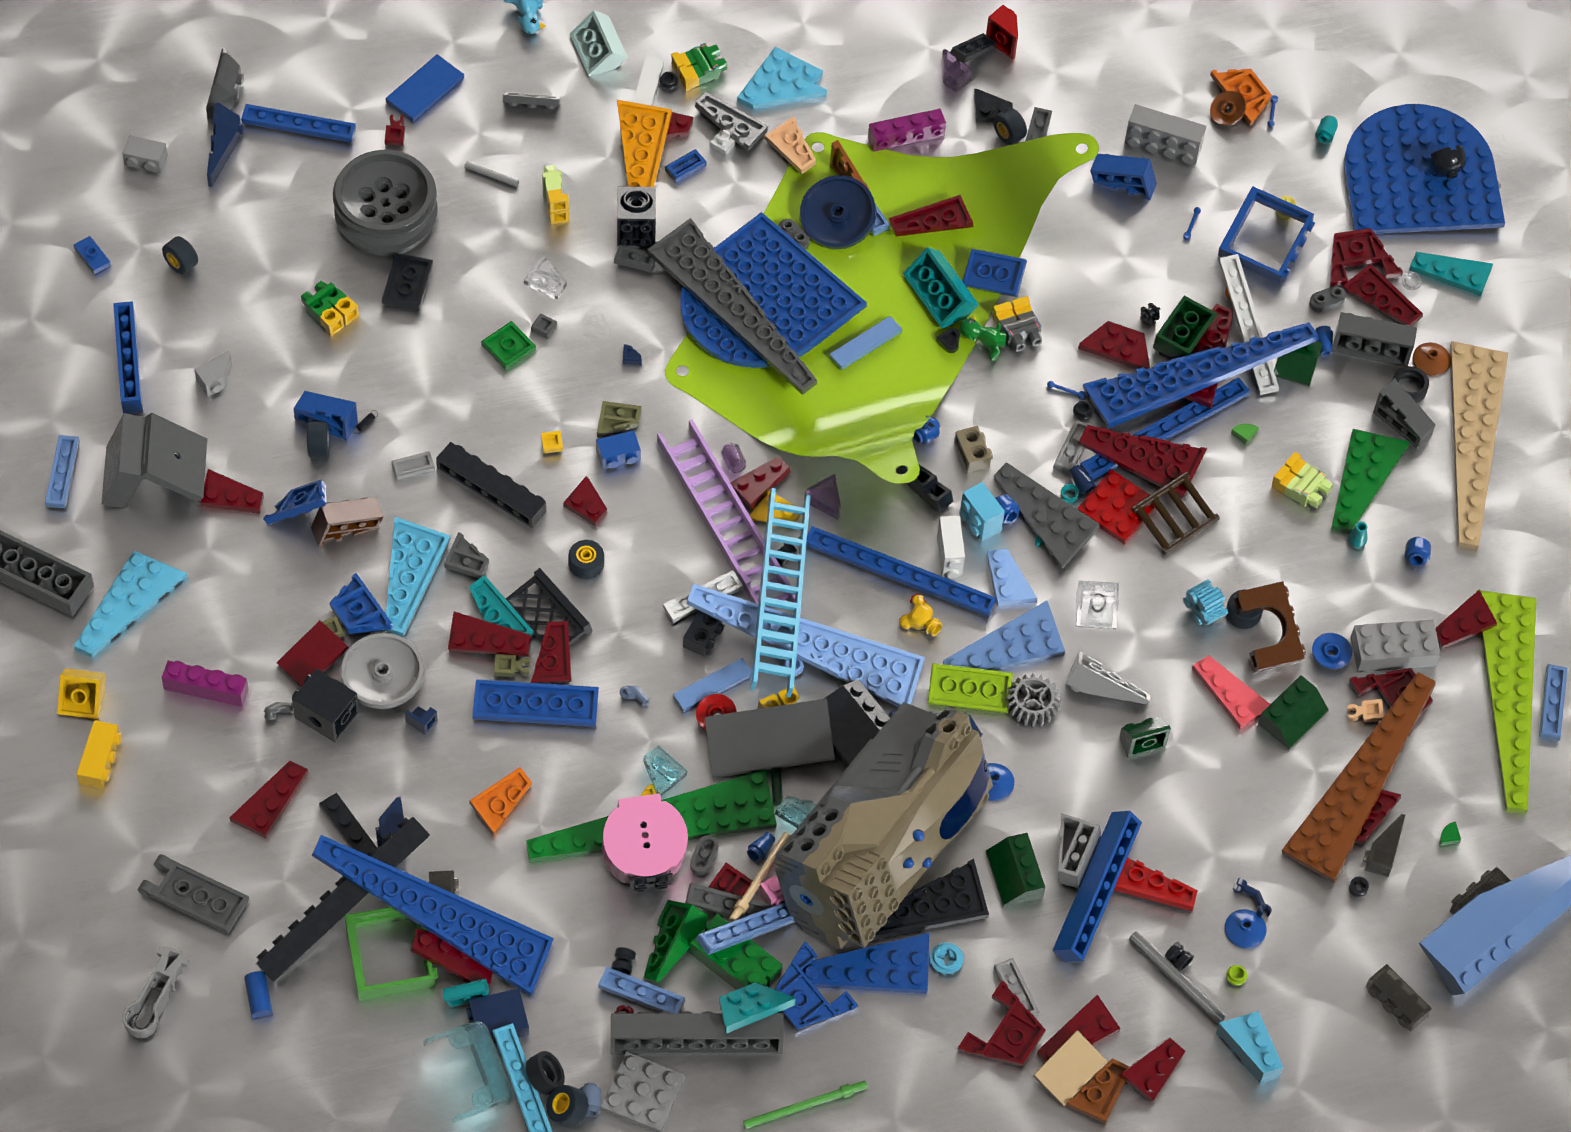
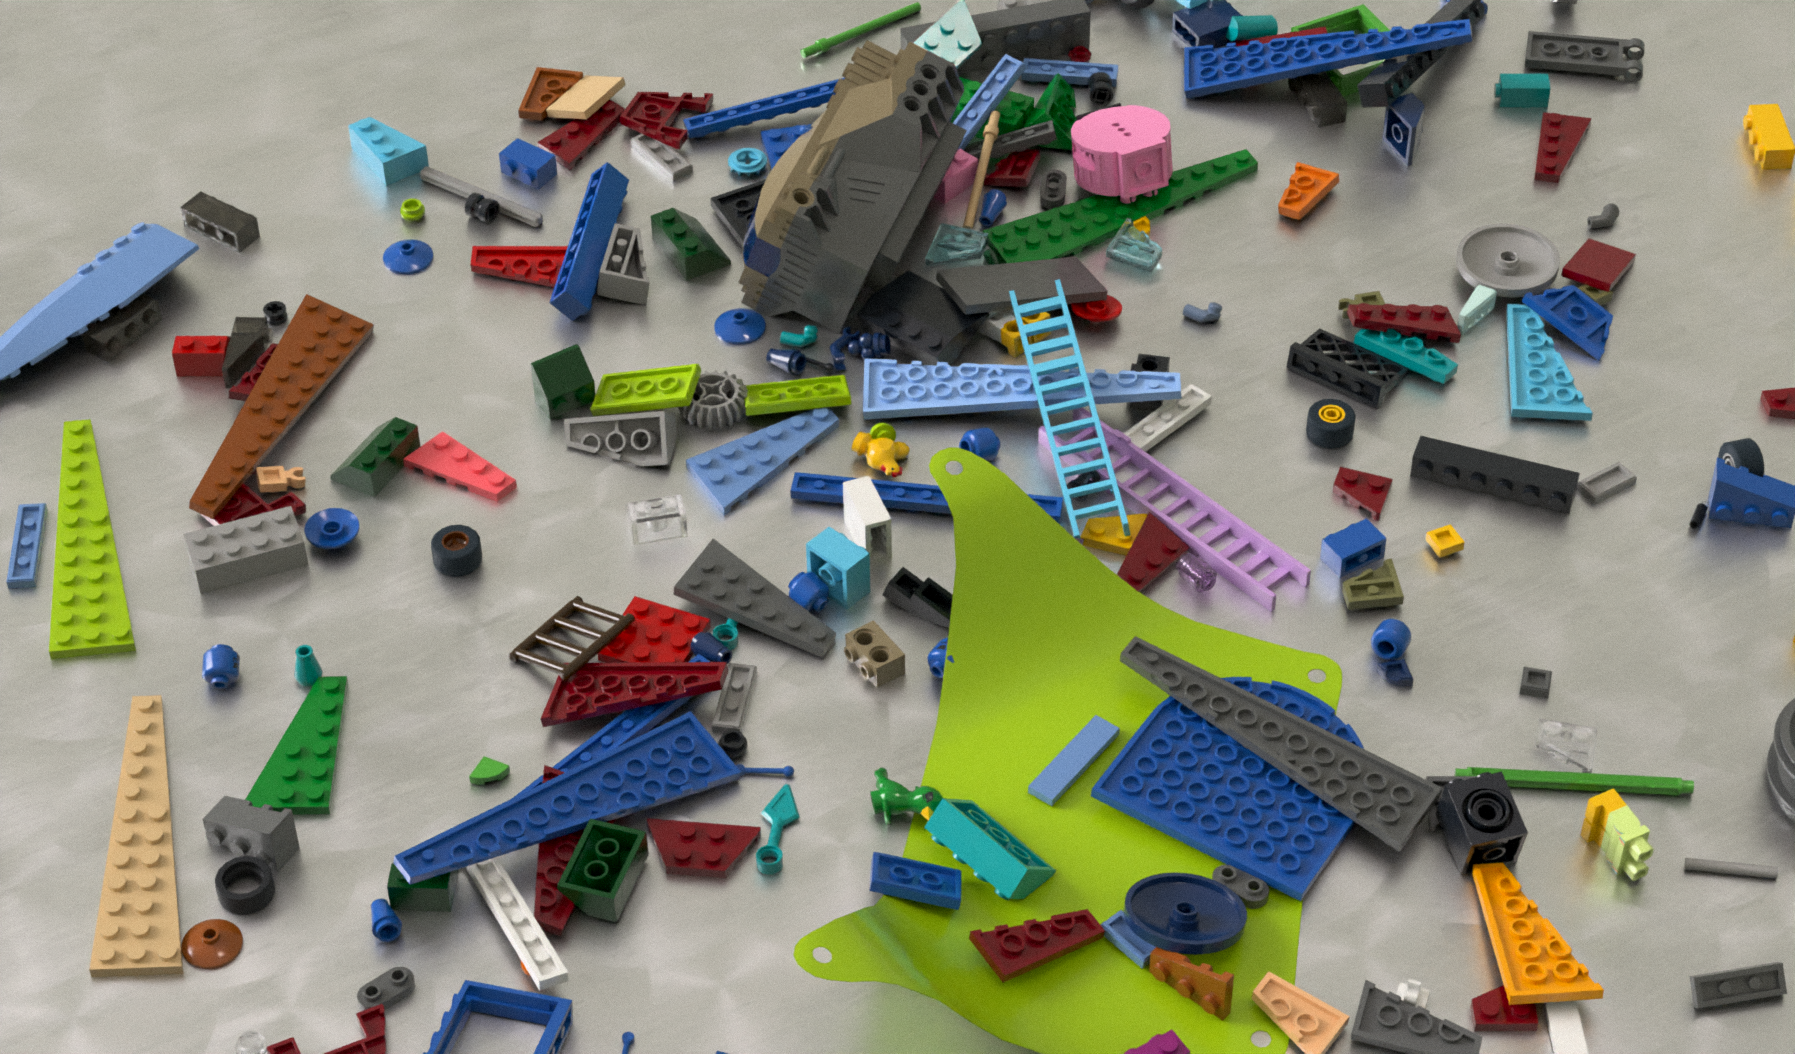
camera: 170 degrees right, 15 degrees down
magenta brick [162,660,249,707] -> none
blue wing [263,479,327,525] -> none
black brick [292,669,359,742] -> none
wedge [311,497,384,547] -> none
black plate [319,793,376,854] -> none
black plate [382,253,433,311] -> none
dark blue panel [405,706,438,735] -> none
dark grey wing [444,532,489,579] -> none
blue plate [472,679,599,727] -> none
green tile [481,321,536,370] -> none
dark red wing [530,621,572,684] -> none
blue tile [665,149,707,183] -> none
medium blue tile [673,658,752,713] -> none
black tile [936,328,960,353] -> none
light blue wing [987,548,1037,606] -> none
dark grey hips [992,296,1042,352] -> none
dark red wing [1118,1038,1185,1102] -> none
black wheel [1140,303,1161,324] -> none
medium azure brick [1183,579,1228,626] -> none
reddish brown arch [1233,581,1306,673] -> none
dark blue arm [1233,878,1272,918] -> none
yellowish green hips [1271,452,1333,508] -> none
dark grey brick [1332,312,1417,367] -> none
dark red wing [1342,263,1423,326] -> none
dark red wing [1435,590,1497,649] -> none
green tile [1440,821,1461,846] -> none
none -> red slope [172,335,236,377]
none -> blue brick [499,138,557,190]
none -> lime tile [590,364,702,416]
none -> blue plate [683,77,845,138]
none -> teal piece [756,784,800,875]
none -> lime plate [870,423,896,441]
none -> blue head [959,428,1000,462]
none -> blue head [1371,619,1411,661]
none -> bright green piece [1454,767,1694,795]
none -> light aqua slope [1457,285,1497,336]
none -> teal brick [1494,74,1551,108]

